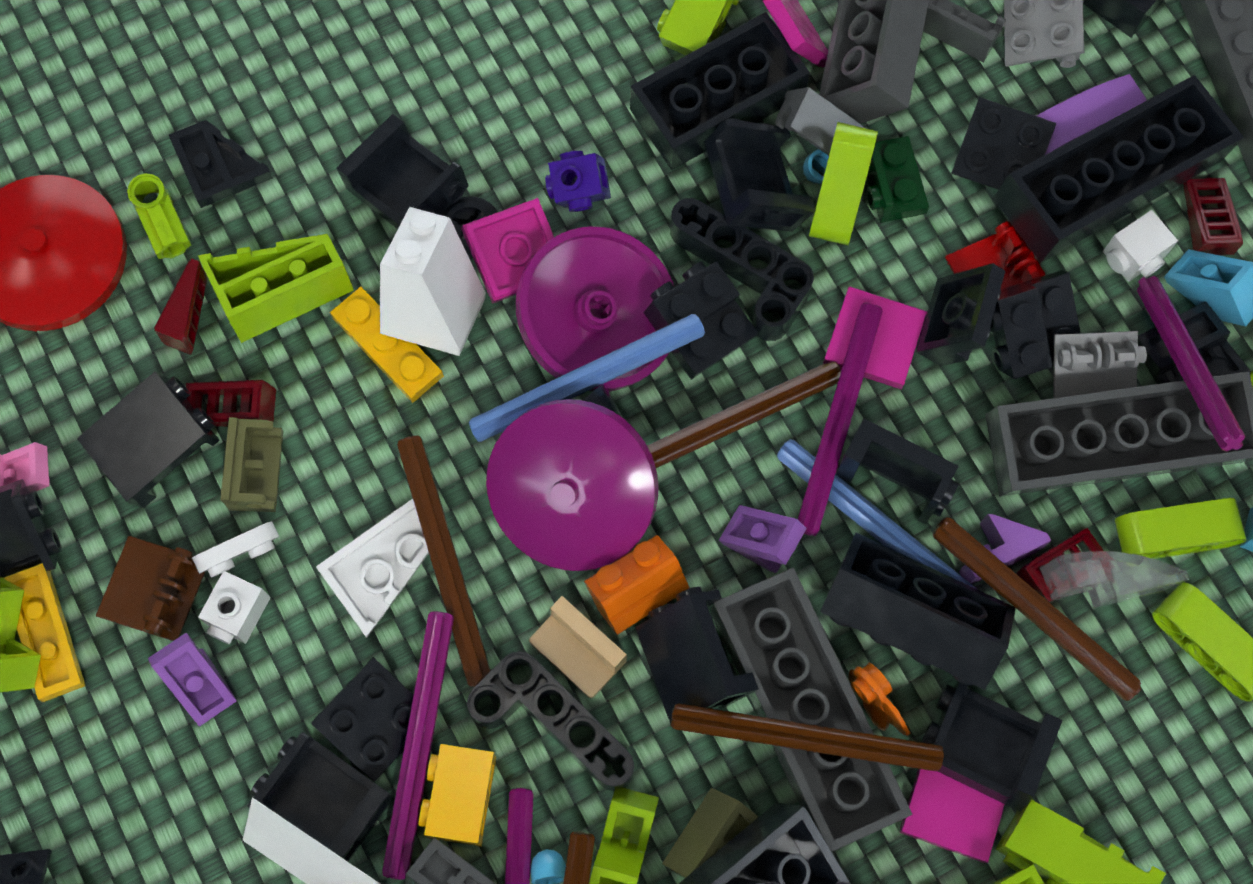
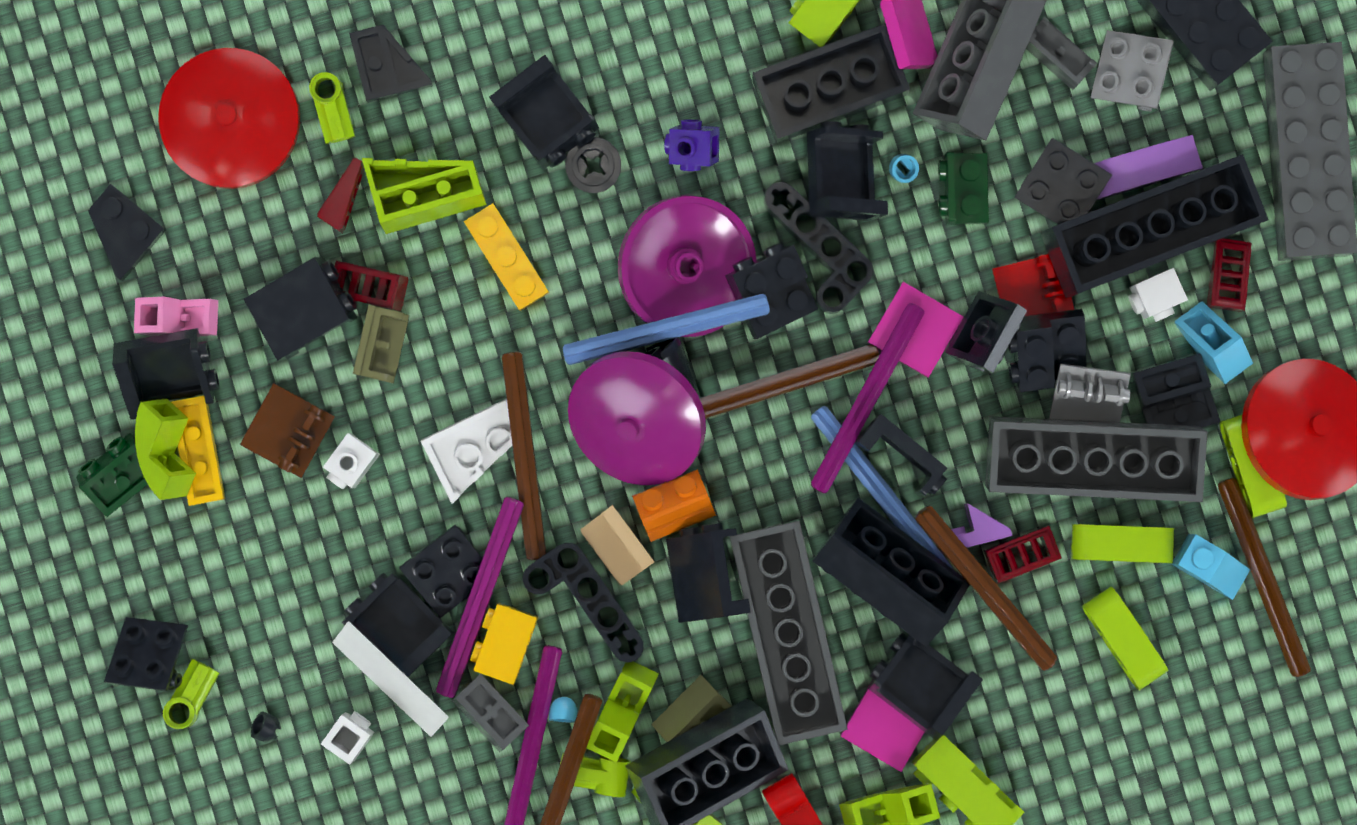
camera: 10 degrees right, 15 degrees up
medium lavender slope [148,633,237,727] -> none
white plate [192,521,279,578] -> none
white slope [380,207,486,356] -> none
dark pink tile [461,198,554,304] -> none
reddish brown axle [671,703,944,771] -> none
medium lavender slope [719,505,807,573] -> none
dark grey hinge [775,87,867,156] -> none
lime beam [809,122,878,246] -> none
orange plate [848,663,911,736] -> none
clear slope [1040,551,1189,608] -> none
magenta axle [1137,276,1245,452] -> none

